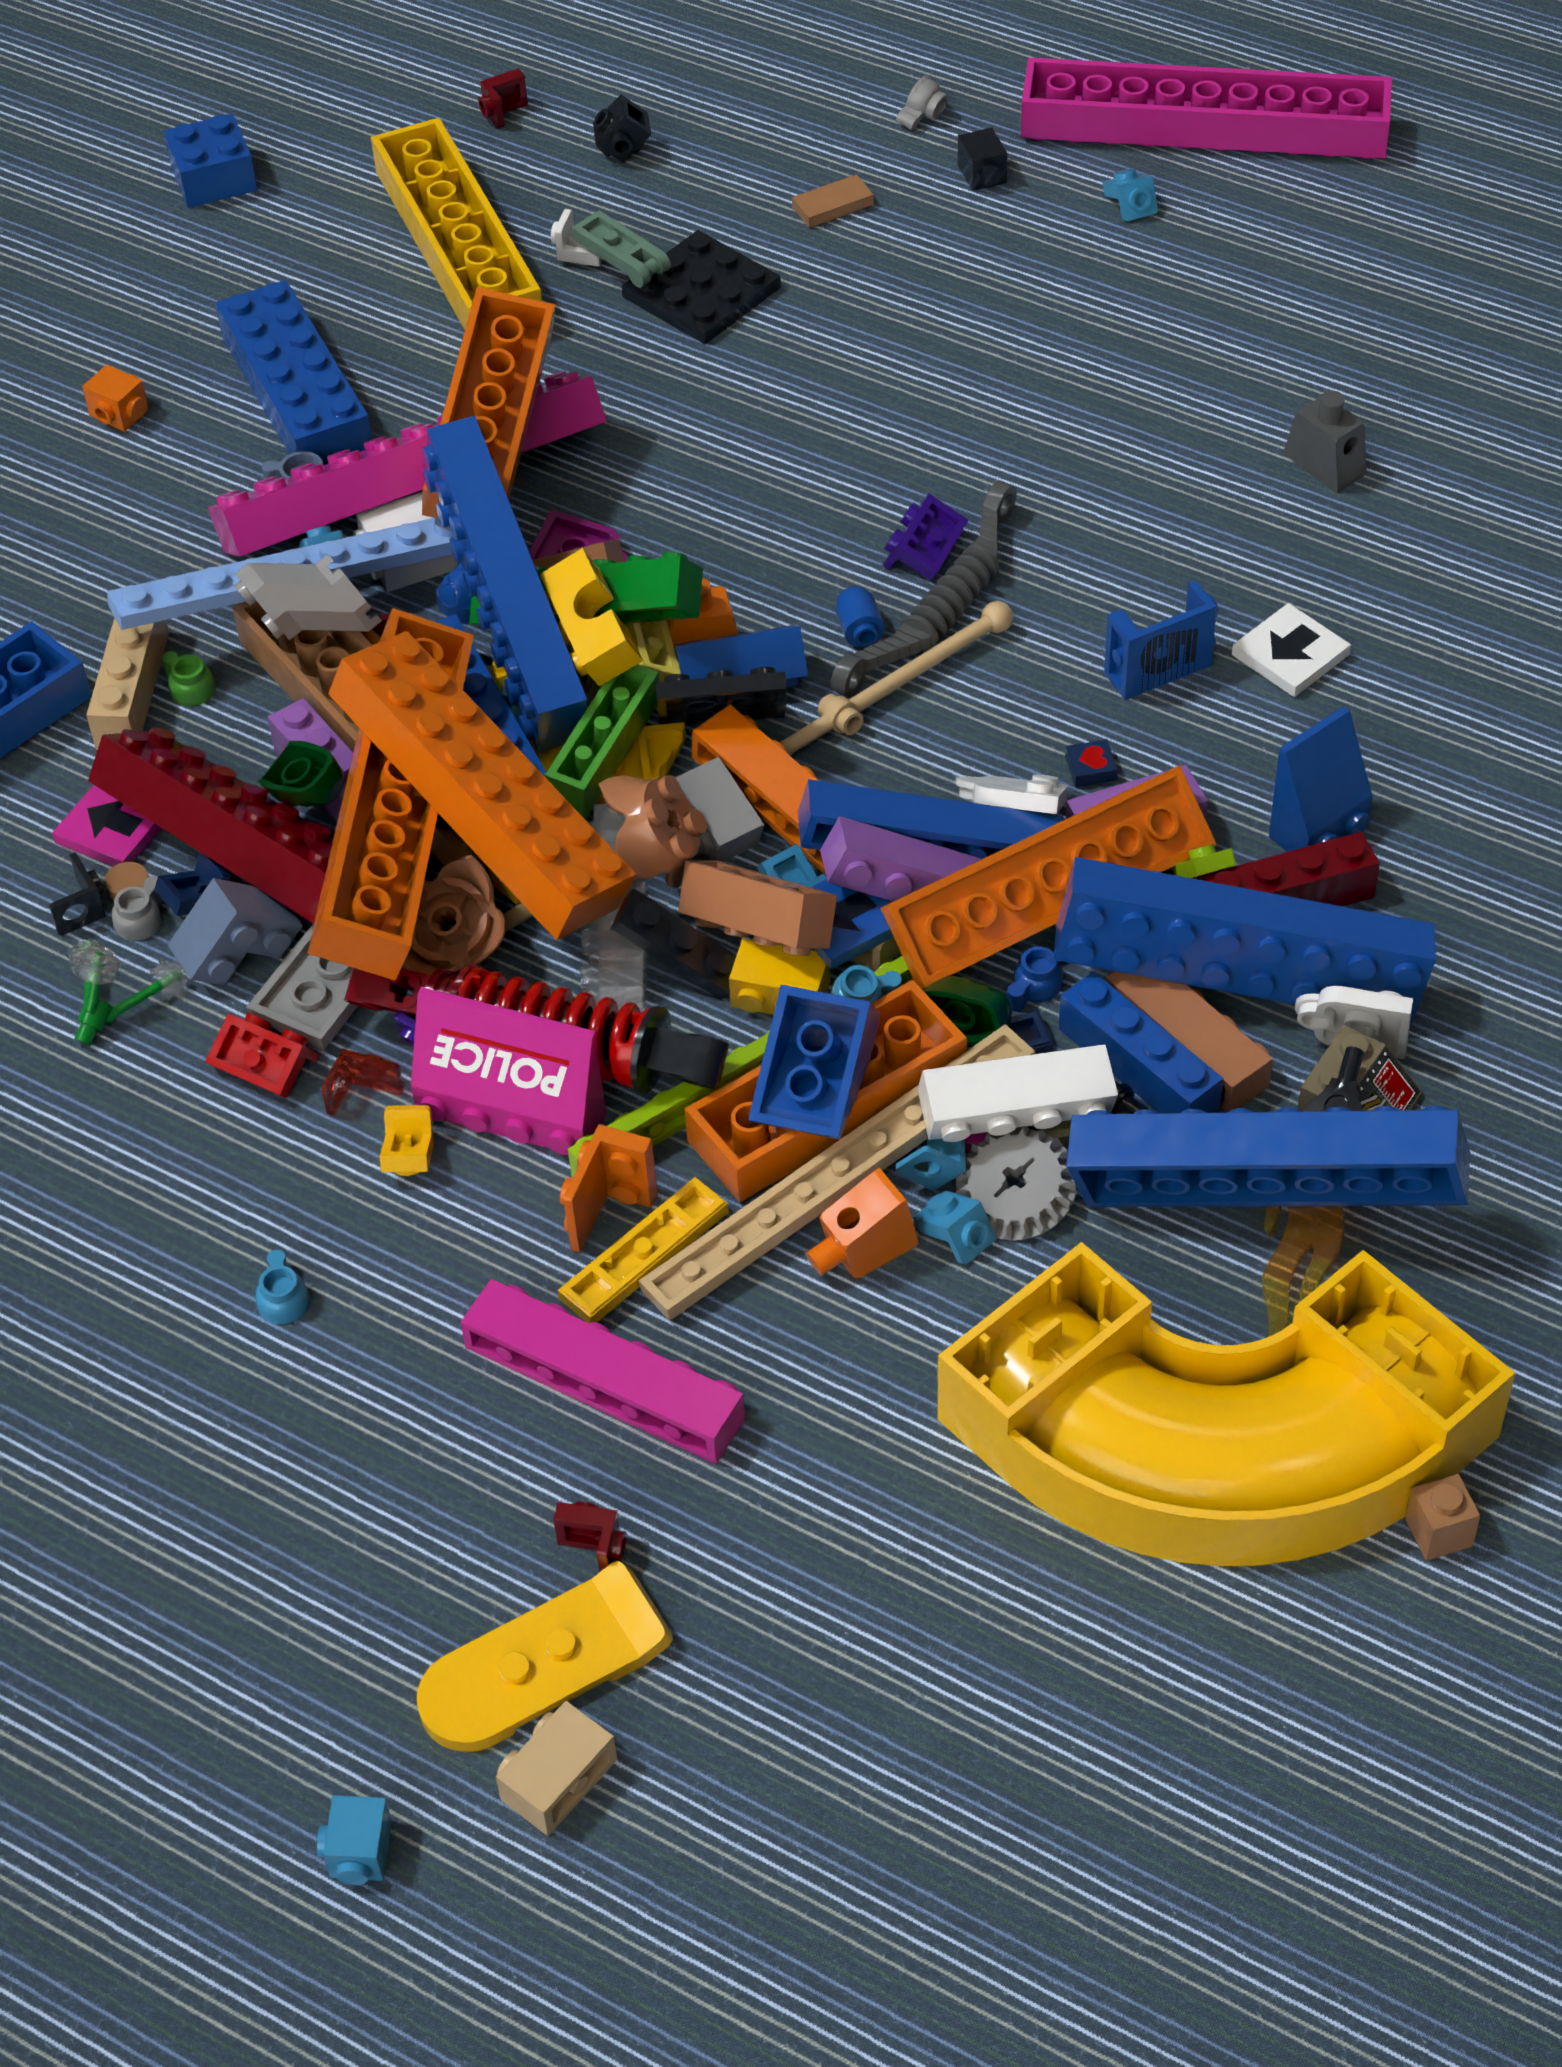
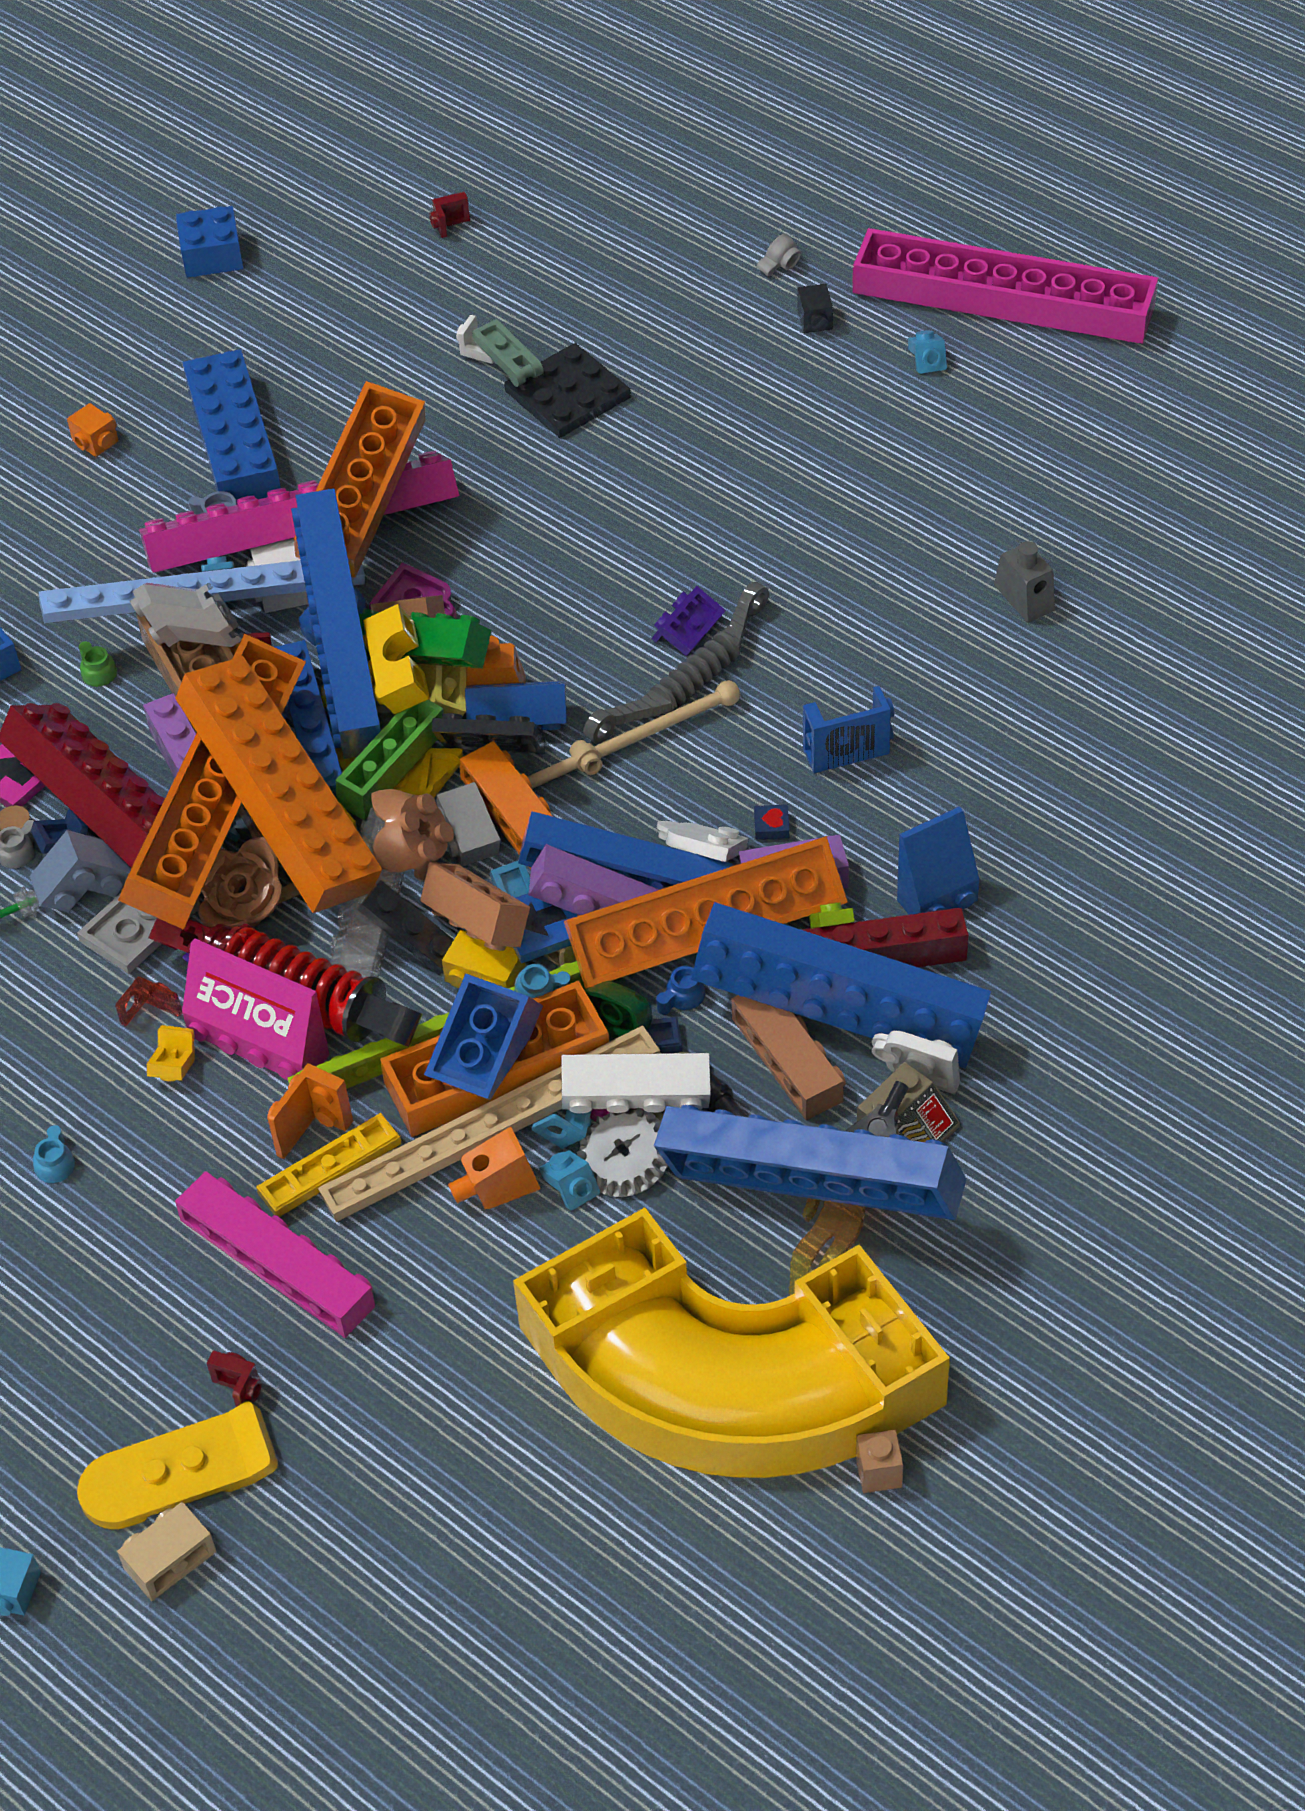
camera: 10 degrees right, 0 degrees up
tan brick [86,617,169,750] -> none
red bracket [205,1012,319,1099] -> none
dark green piece [258,741,345,807] -> none
yellow brick [371,118,542,330] -> none
black brick [593,94,651,163] -> none
medium nougat tile [792,174,874,228] -> none
blue brick [835,586,885,647] -> none
blue brick [1059,971,1224,1114] -> none
white tile [1232,603,1351,697] -> none

